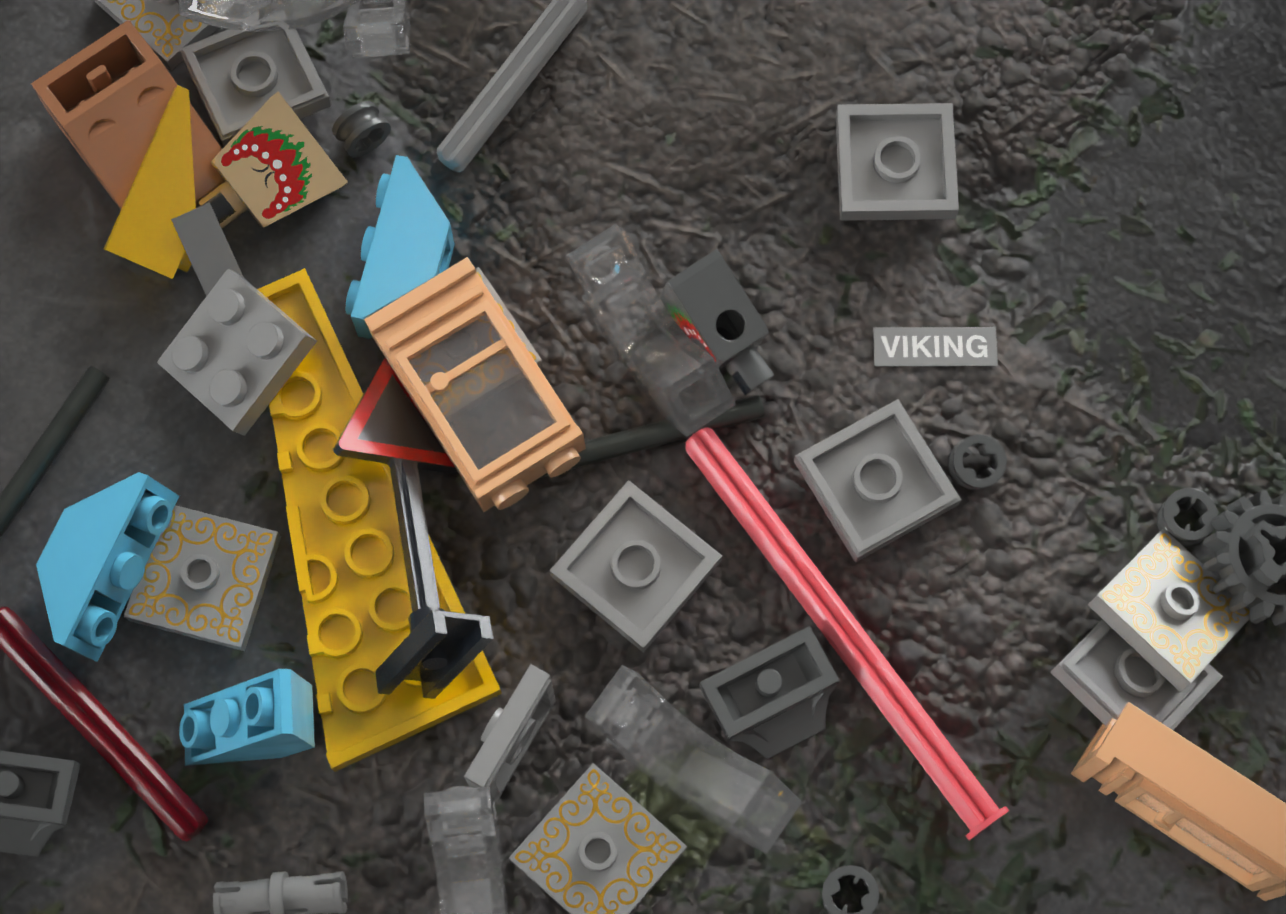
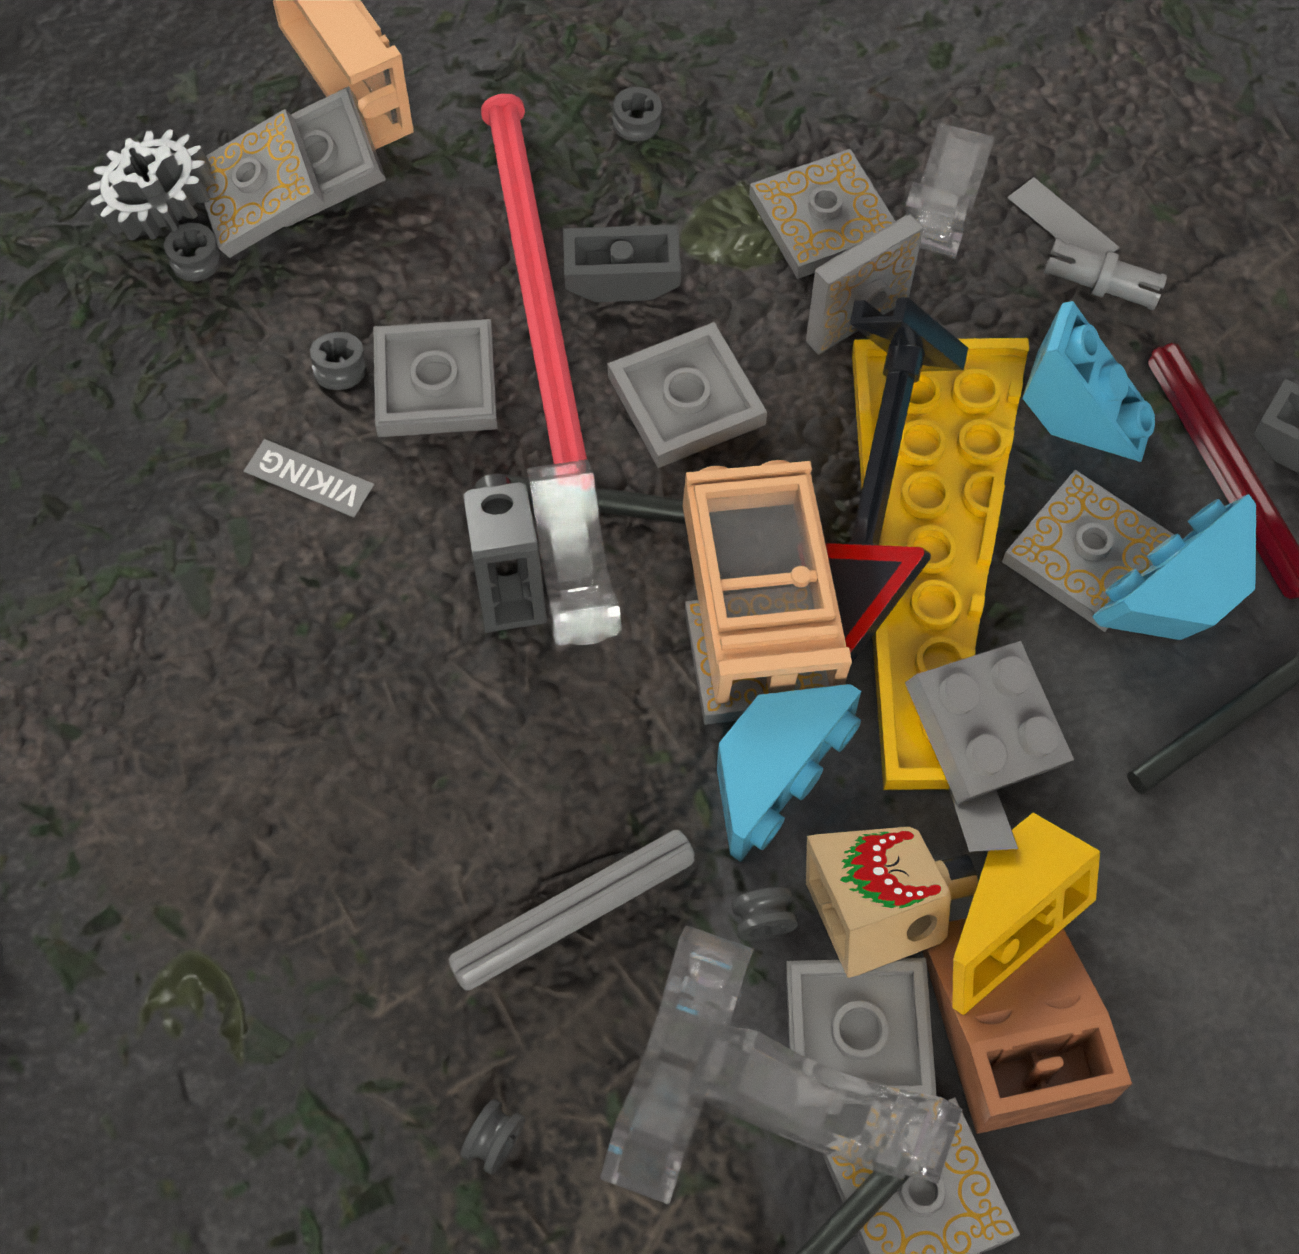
camera: 155 degrees left, 10 degrees down
clear arch [585,665,802,854] -> none
light grey plate [836,103,959,220] -> none

